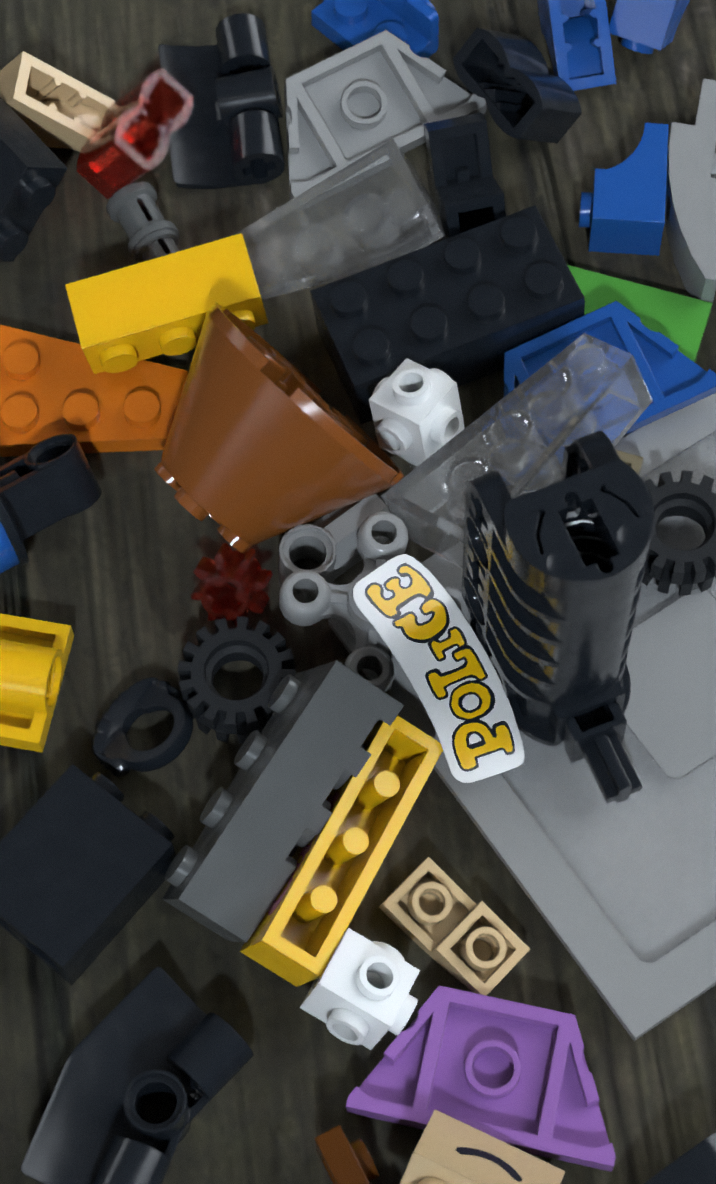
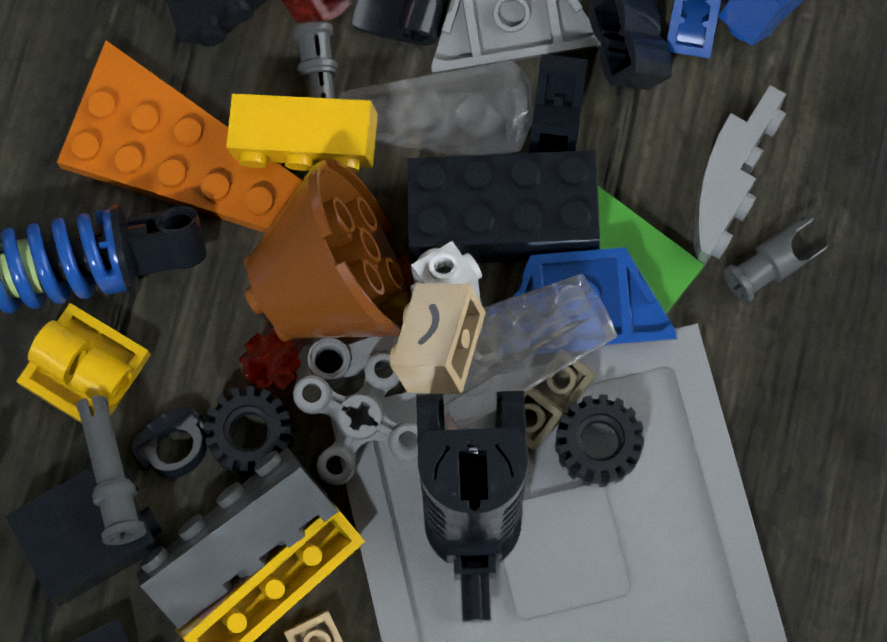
camera: 20 degrees right, 10 degrees up
sticker [353,554,525,783] -> none
blue arch [578,123,669,256] -> none
none -> dark grey pin [76,395,147,545]
none -> tan brick [390,283,486,394]

